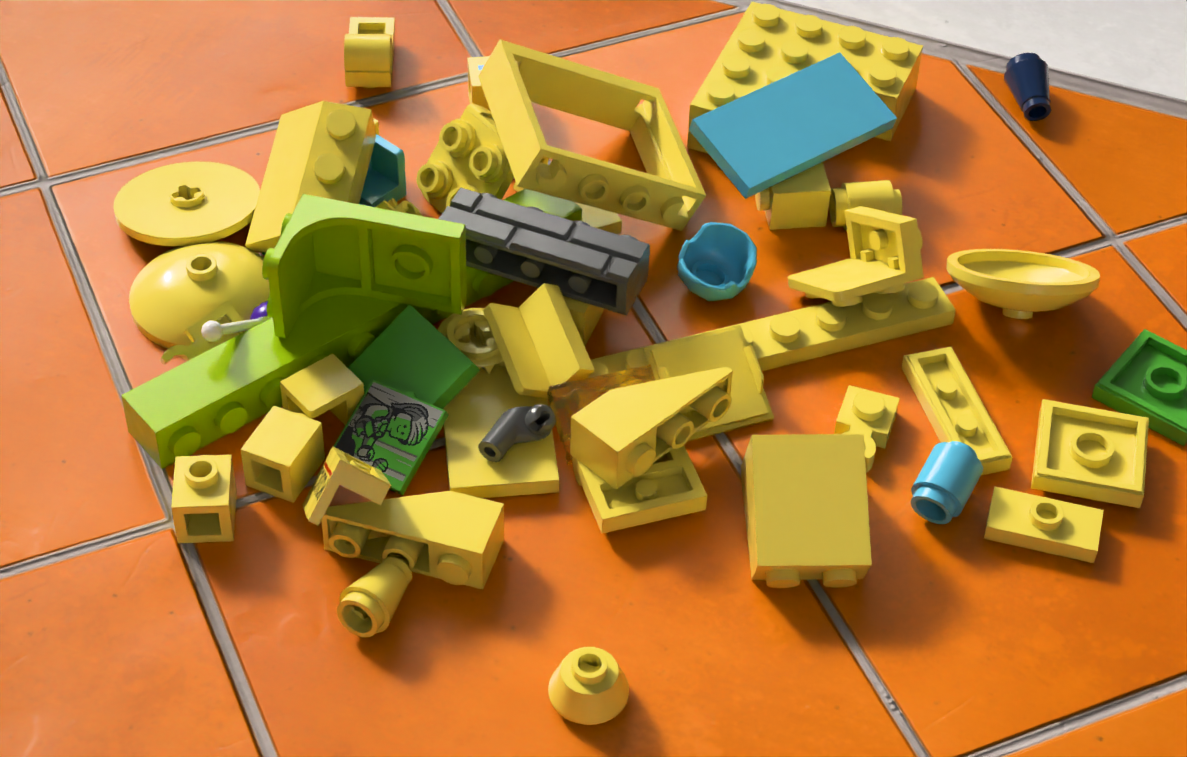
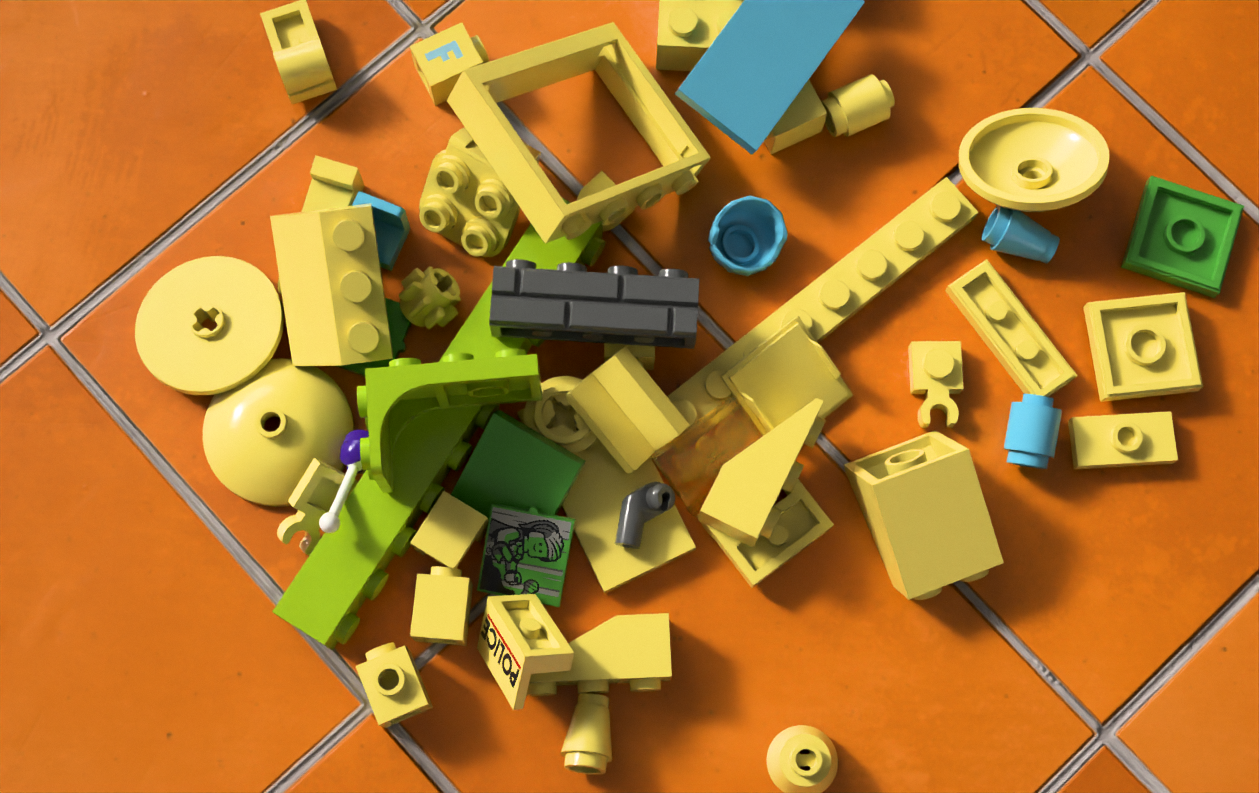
camera: 20 degrees left, 30 degrees up
light yellow bracket [787,206,924,307] -> none
none -> medium azure cone [982,205,1060,264]

